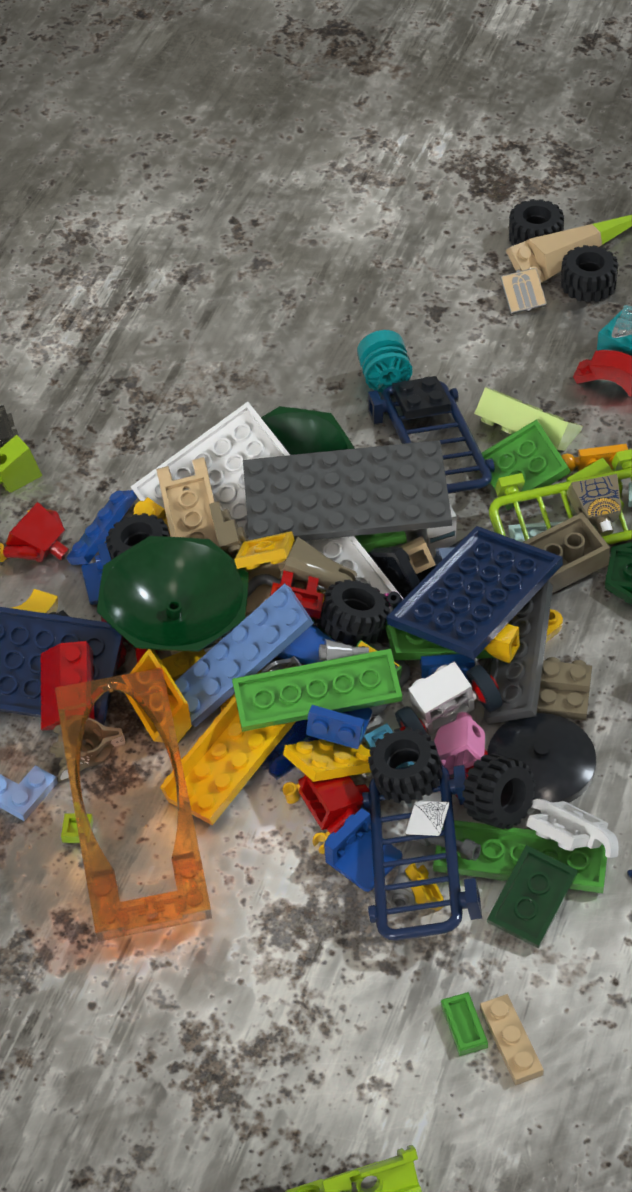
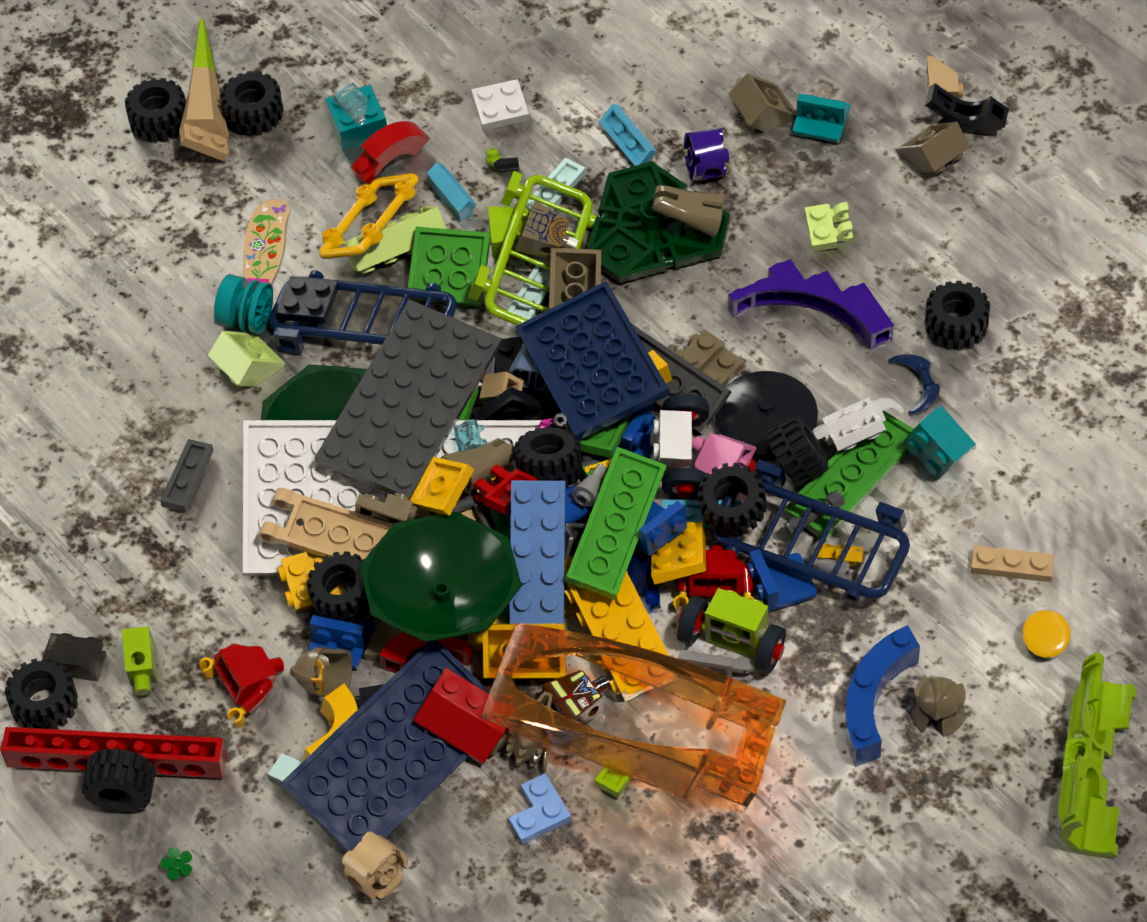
camera: 60 degrees left, 5 degrees up
blue plate [66,490,137,565] -> none
white sticker [406,801,449,836] -> none
bright green tile [441,992,488,1056] -> none
dark green plate [487,845,578,948] -> none
piece [500,268,547,314] -> none
light orange plate [561,444,628,472] -> none
none -> dark grey plate [160,439,214,512]
none -> yellowish green slope [208,331,285,387]
none -> tan sticker [243,199,290,284]
none -> dark tan helmet [290,647,352,697]
none -> yellow bar [319,173,419,259]
none -> medium azure piece [427,162,477,222]
none -> clear light blue tile [454,420,487,452]
none -> torso [541,670,611,736]
none -> brick [677,588,786,674]
none -> light grey hinge [678,650,755,684]
none -> blue brick [845,625,920,767]
none -> teal brick [904,405,976,480]
none -> dark tan helmet [911,676,966,736]
none -> yellow piece [1023,610,1071,660]

